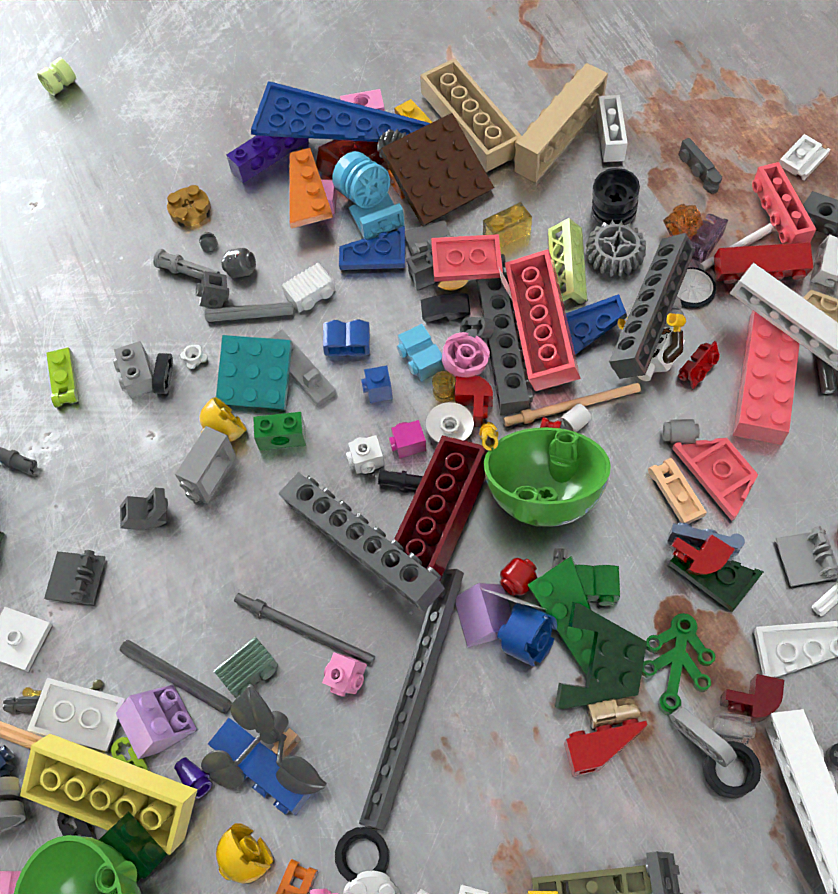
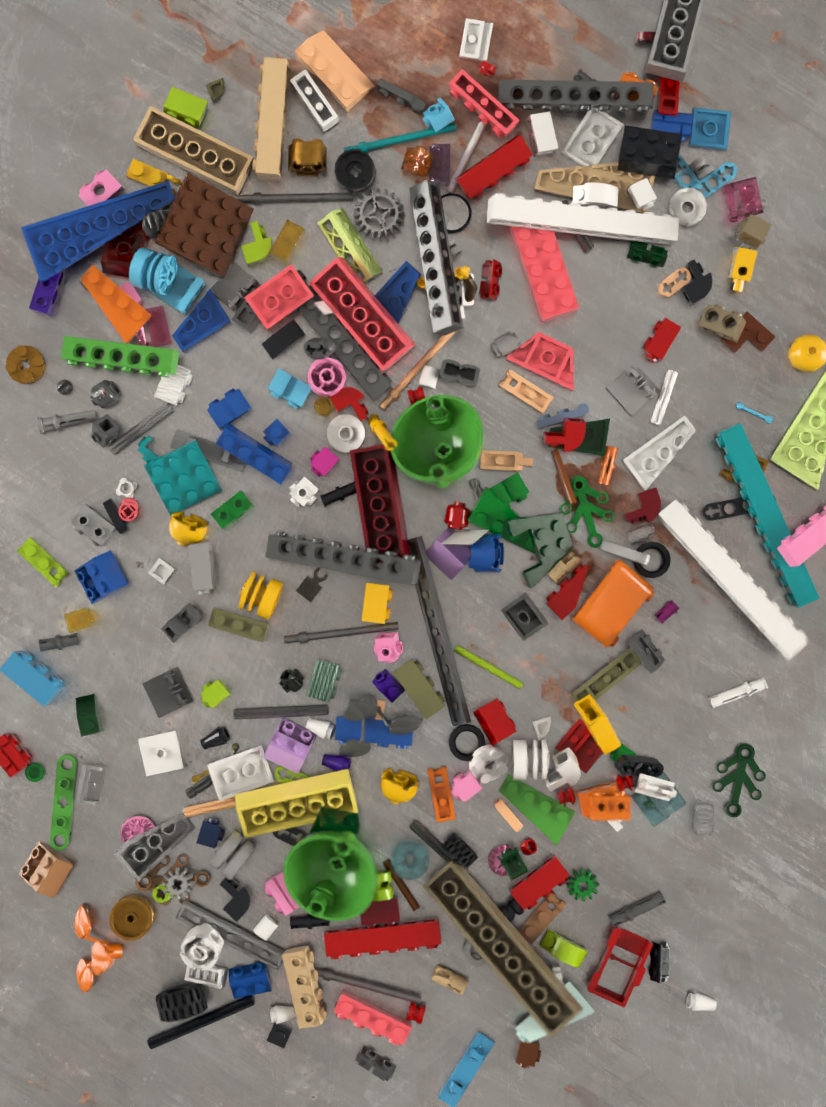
camera: 35 degrees left, 25 degrees up
none -> bright green brick [61,336,179,377]
none -> clear yellow brick [64,607,96,633]
none -> blue slope [74,550,128,604]
none -> coral wheel [118,497,139,521]
none -> clear pink plate [137,305,172,347]
none -> teal bracket [137,435,159,463]
none -> white plate [148,558,175,585]
none -> lime brick [163,87,208,128]
none -> lime brick [200,679,231,709]
none -> black cone [200,726,230,750]
none -> olive tile [206,78,225,104]
none -> olive brick [208,607,270,643]
none -> blue brick [215,423,292,484]
none -> flat silver bar [238,192,353,204]
none -> yellow wheel [238,571,284,620]
none -> lime brick [241,221,273,267]
none -> pearl dark grey gear [279,669,304,693]
none -> pearl gold brick [288,139,327,176]
none -> light nougat slope [295,30,375,112]
none -> clear smoke plate [296,567,328,603]
none -> white cone [306,718,336,740]
none -> teal bar [344,123,457,153]
none -> yellow brick [361,583,393,624]
none -> dark purple bracket [372,669,405,703]
none -> olive brick [393,659,446,720]
none -> medium azure brick [422,97,455,132]
none -> dark grey brick [439,360,480,386]
none -> lime bar [454,645,523,689]
none -> red brick [473,698,517,746]
none -> red plate [478,61,496,77]
none -> light nougat hinge [480,450,533,471]
none -> dark grey slope [501,592,549,641]
none -> dark orange bar [551,449,577,505]
none -> orange windscreen [570,559,654,648]
none -> orange pin [597,446,618,486]
none -> magenta pin [655,600,680,624]

